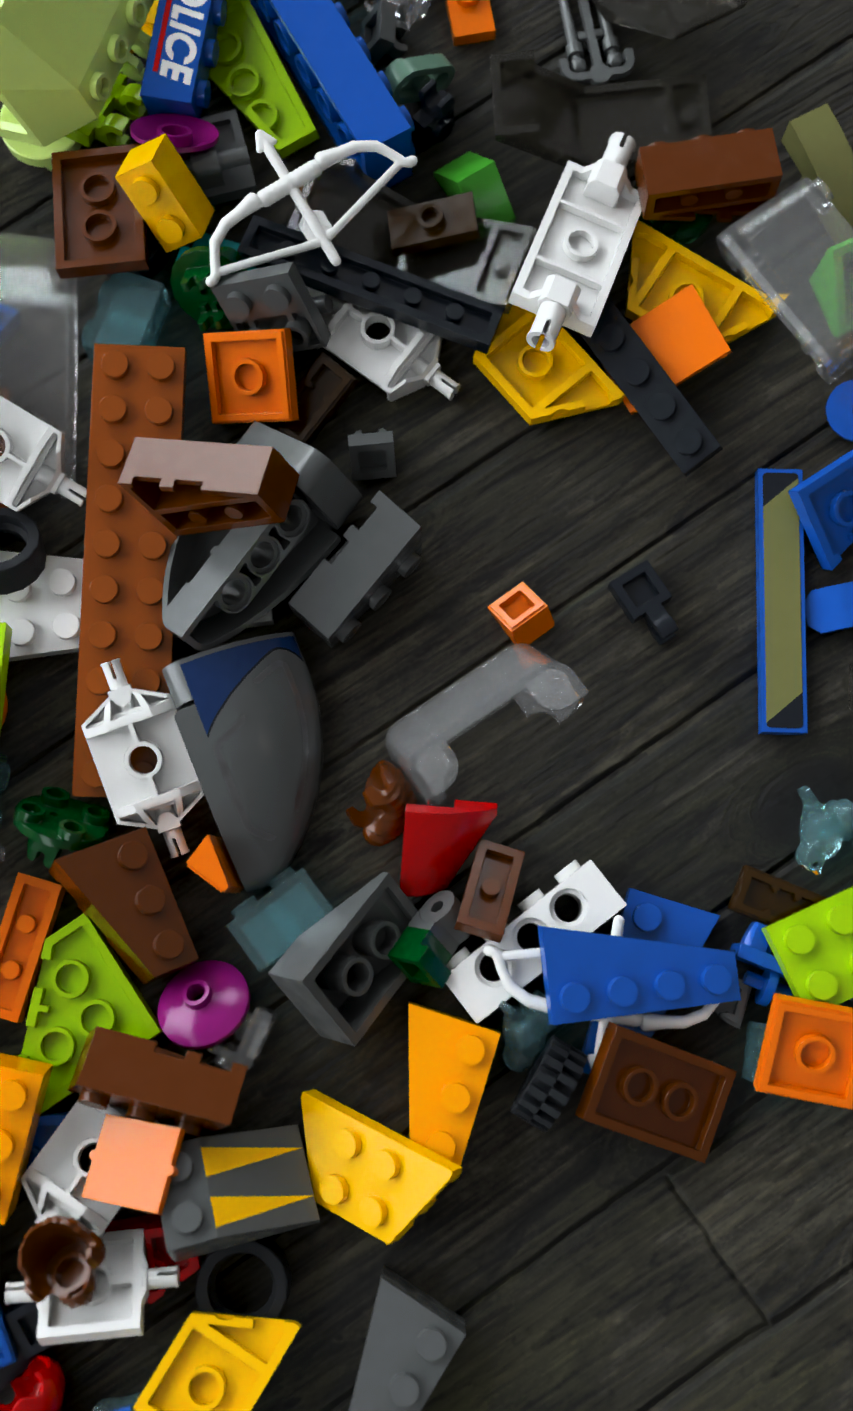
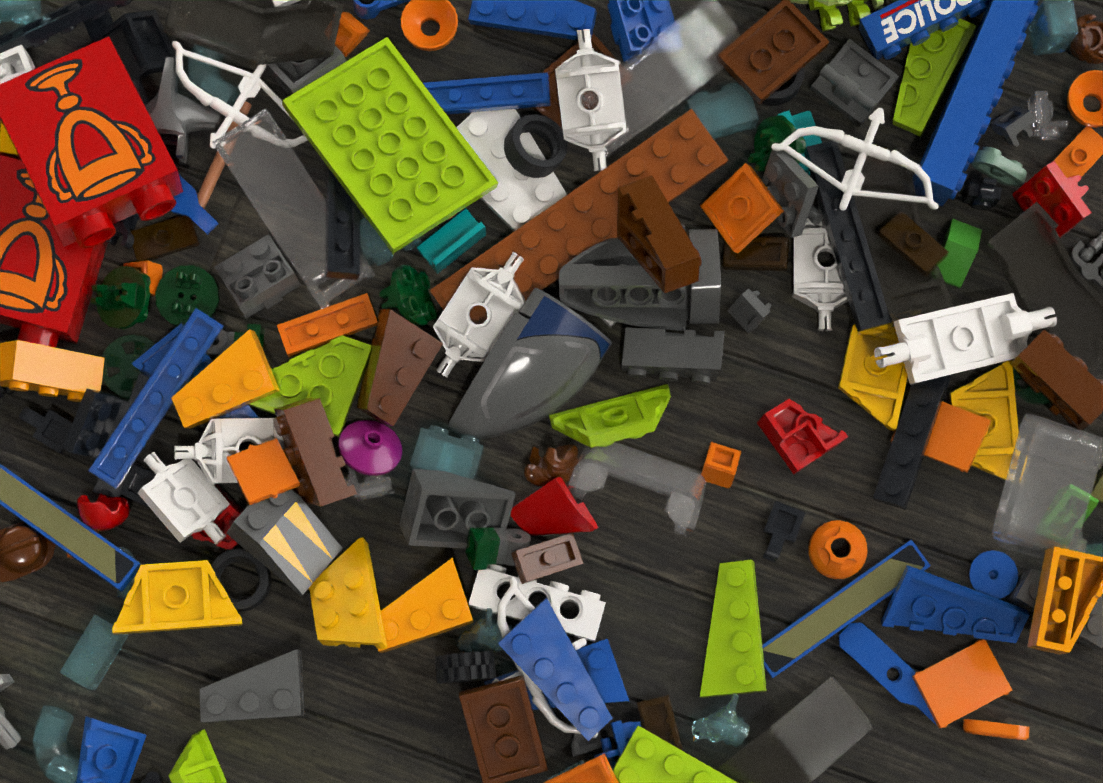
camera: 50 degrees right, 0 degrees up
reddish brown hair [18,1215,106,1309] -> none
yellow brick [115,133,215,253] -> none
magenta dish [130,114,219,161] -> none
orange slope [186,834,244,894] -> none
none -> teal panel [417,209,486,274]
none -> lime wing [549,384,671,448]
none -> lime wing [700,560,767,698]
none -> red slope [757,399,848,474]
none -> orange piece [808,520,868,579]
none -> red plate [1012,161,1091,246]

